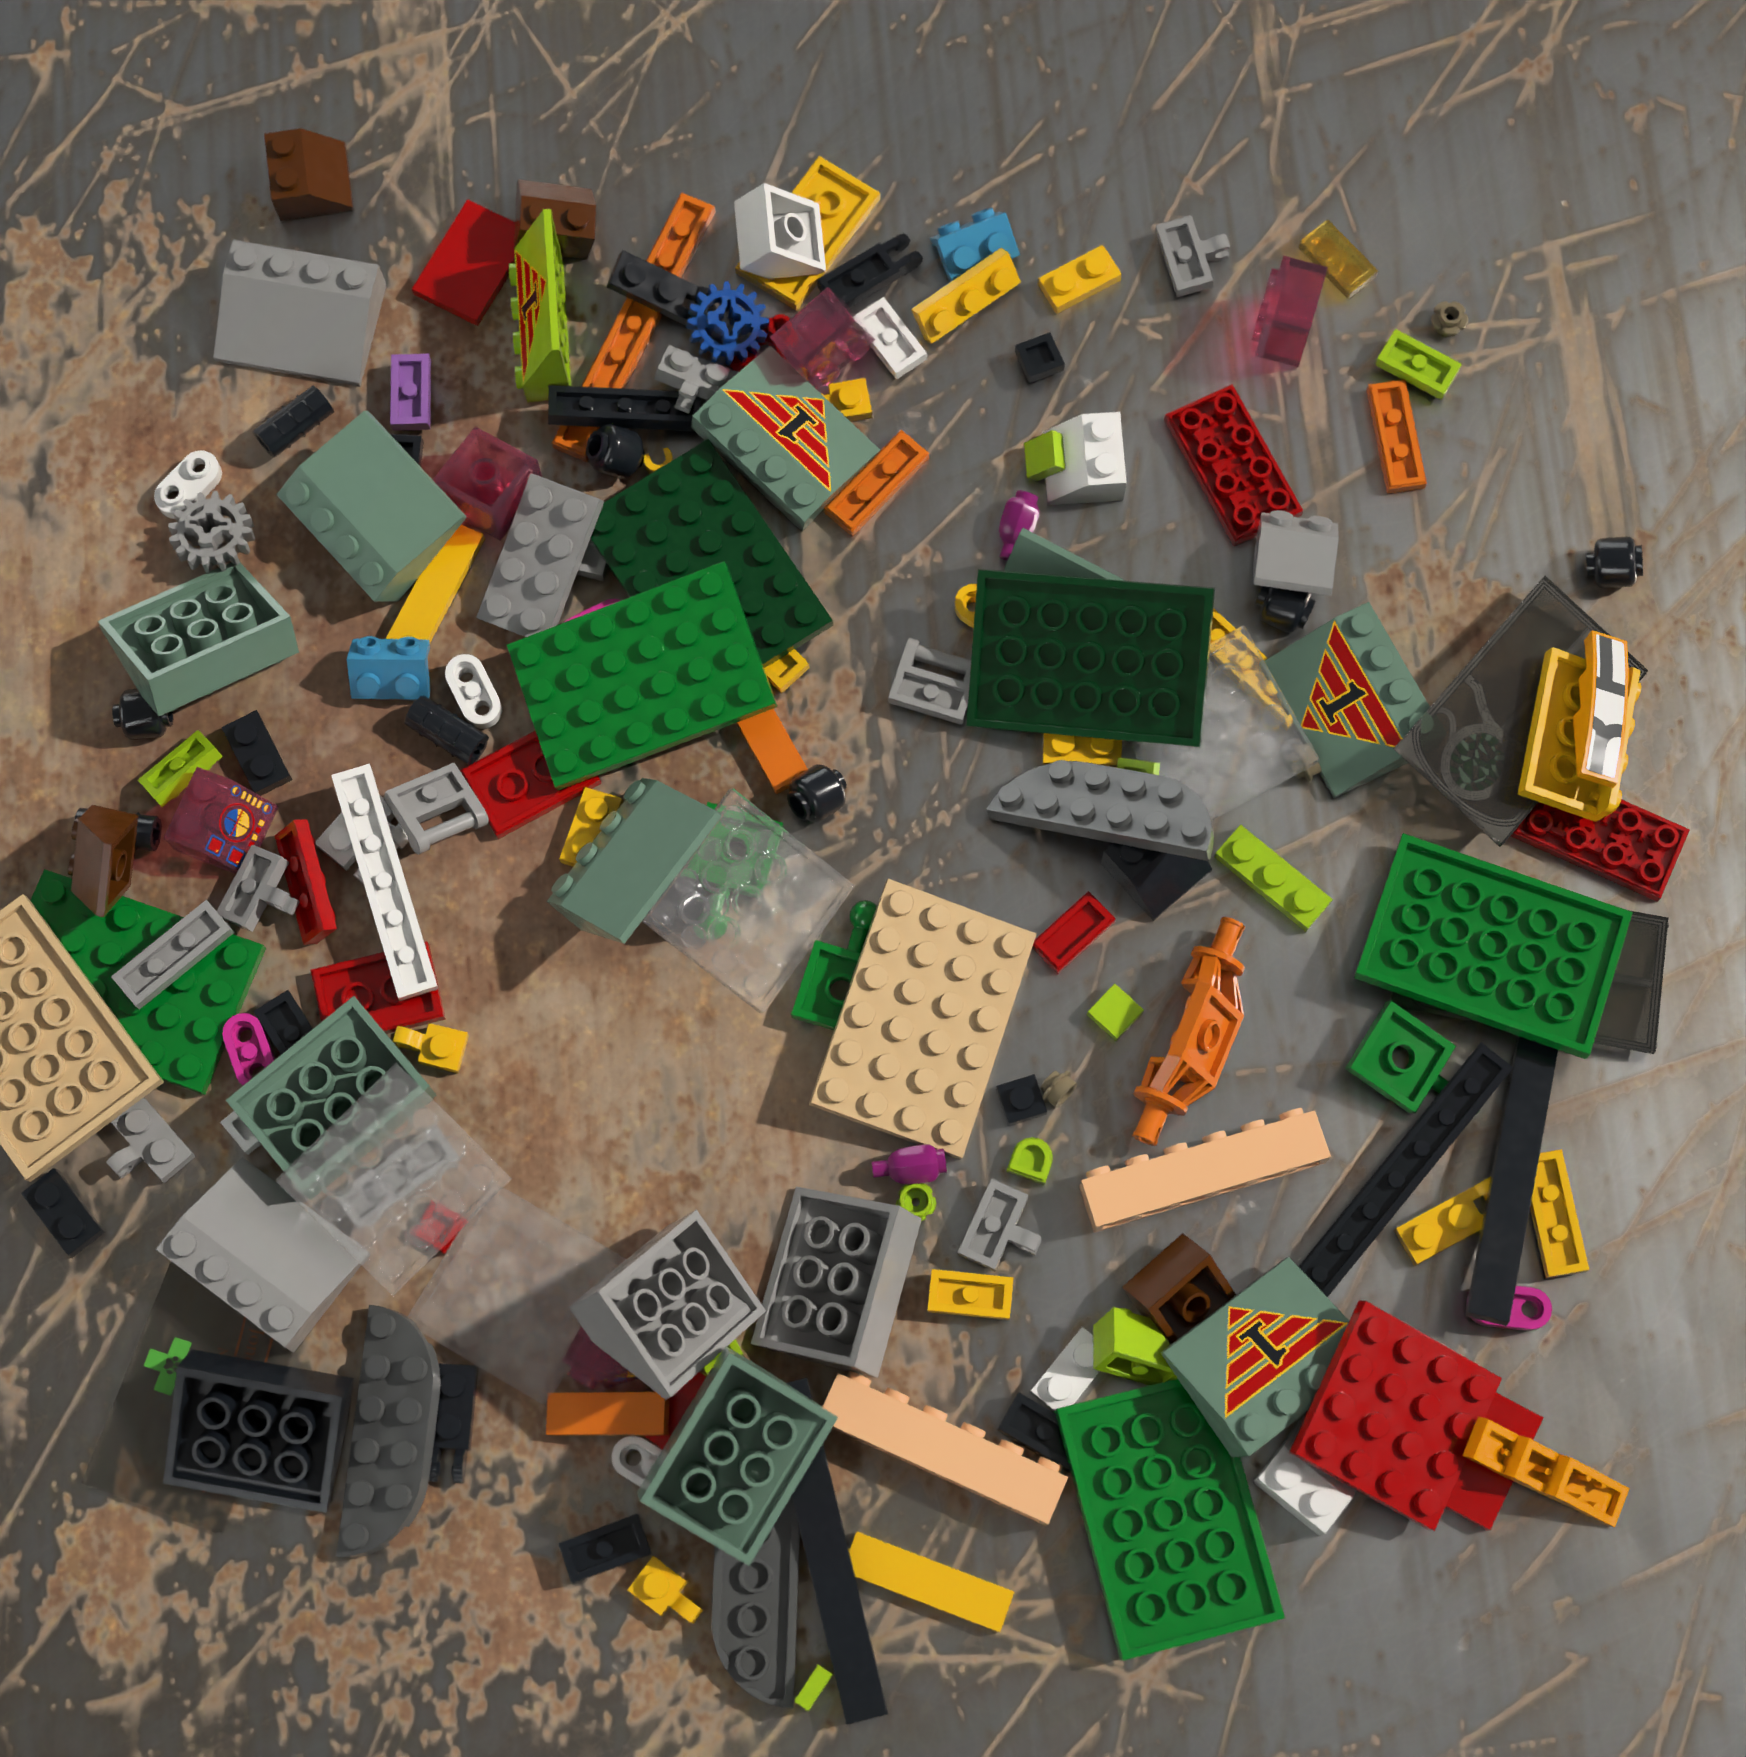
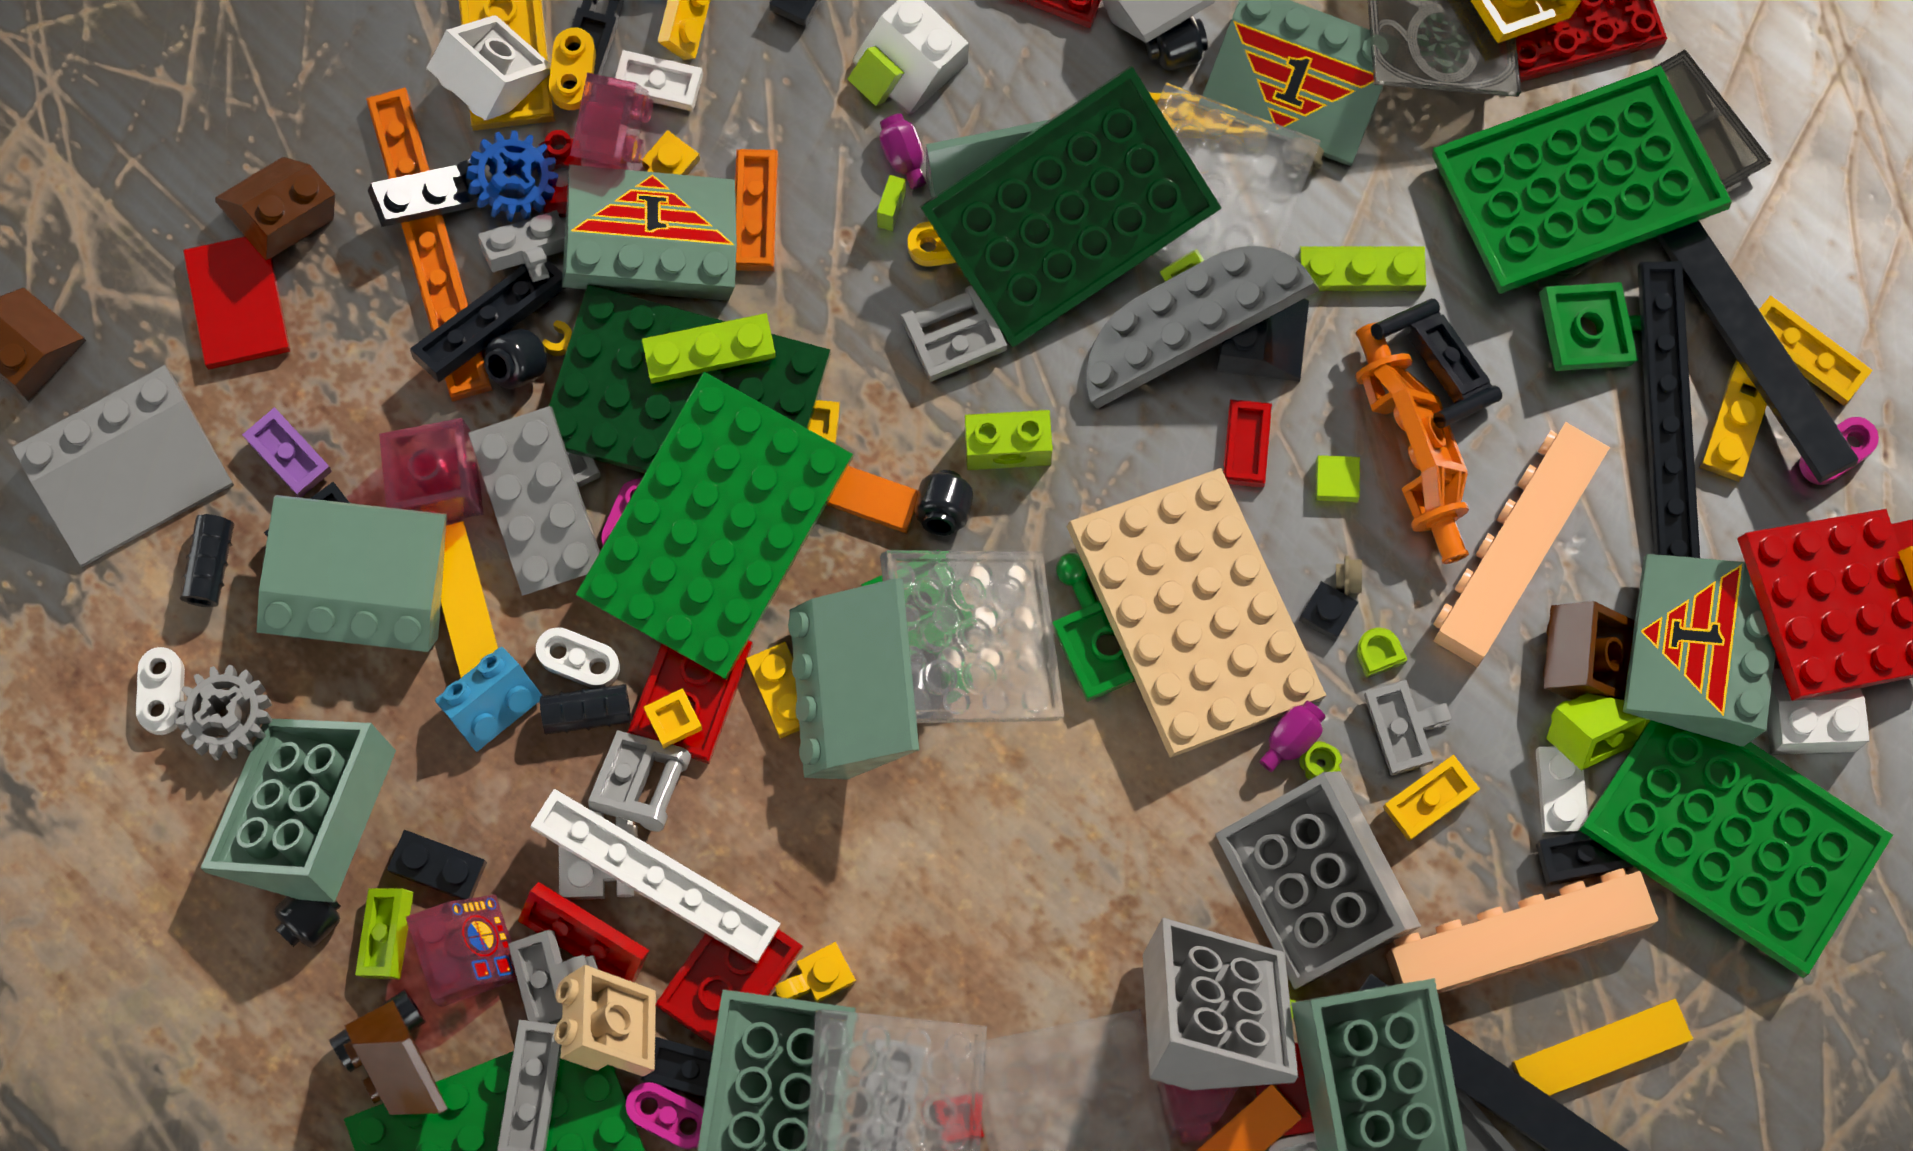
camera: 45 degrees left, 0 degrees up
lime slope [509,209,571,402] -> none
yellow plate [1042,733,1122,768] -> none
none -> yellow plate [549,28,596,111]
none -> tan plate [554,965,656,1077]
none -> lime plate [642,313,776,384]
none -> yellow plate [644,688,703,749]
none -> lime tile [877,175,906,231]
none -> lime brick [964,410,1053,470]
none -> black plate [1371,298,1502,428]

